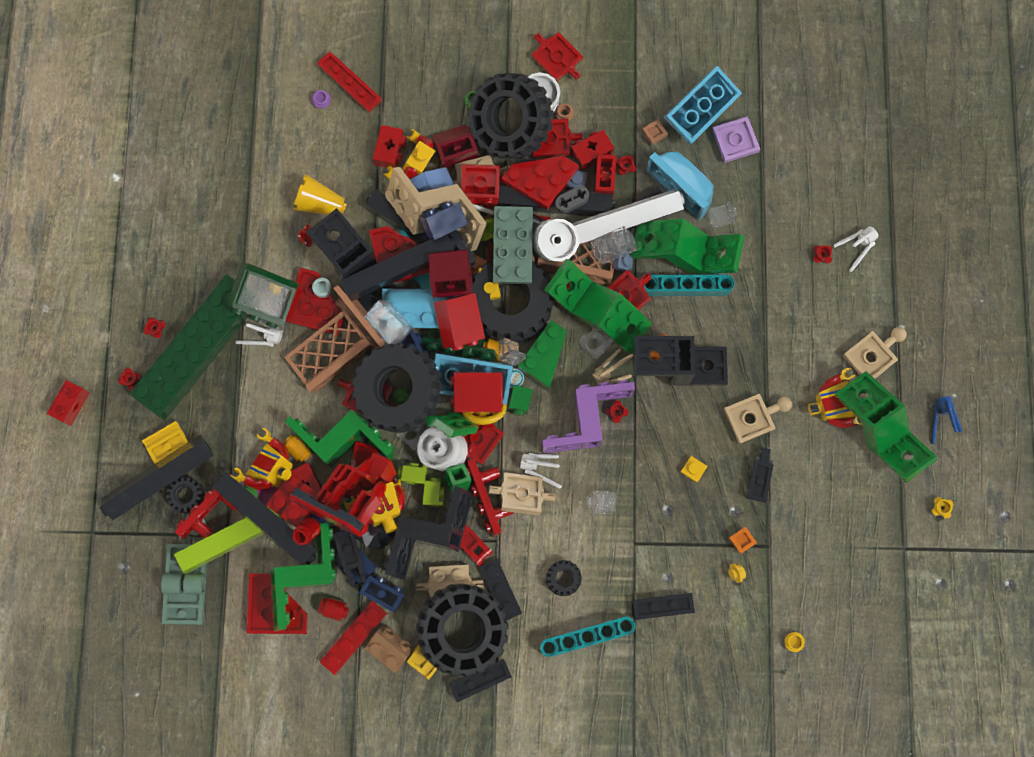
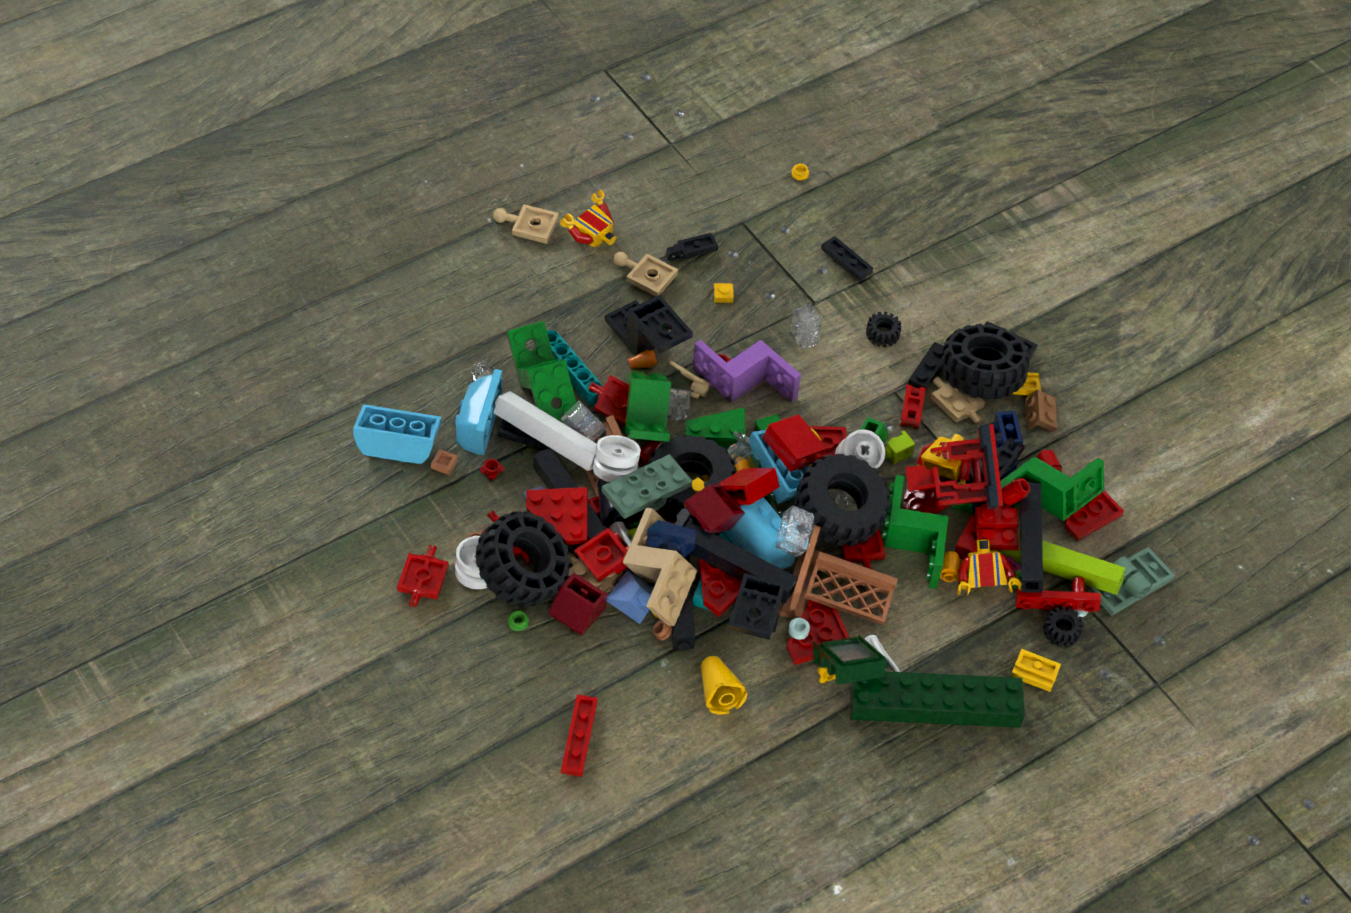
camera: 130 degrees left, 25 degrees down
red brick [47,380,90,426] -> none
black brick [100,435,213,521] -> none
red plate [118,368,141,390] -> none
red plate [144,317,166,339] -> none
red plate [298,224,313,247] -> none
medium lavender plate [312,90,331,109] -> none
red plate [320,601,388,675] -> none
red brick [373,125,407,168] -> none
torso [384,129,435,180] -> none
black bracket [385,487,473,580] -> none
lime brick [398,463,428,486] -> none
green plate [426,412,478,438] -> none
red plate [465,459,514,537] -> none
tan plate [489,472,556,516] -> none
white plant [520,453,562,489] -> none
teal beam [540,617,635,657] -> none
dark grey beam [555,186,589,214] -> none
red brick [571,129,615,171] -> none
red brick [595,154,616,199] -> none
lavender plate [712,116,760,163] -> none
yellow plate [728,563,746,583] -> none
orange plate [729,527,757,554] -> none
red plate [813,245,832,264] -> none
white plant [833,226,878,272] -> none
green bracket [835,371,937,483] -> none
blue plant [931,397,962,444] -> none
yellow plate [932,497,953,519] -> none

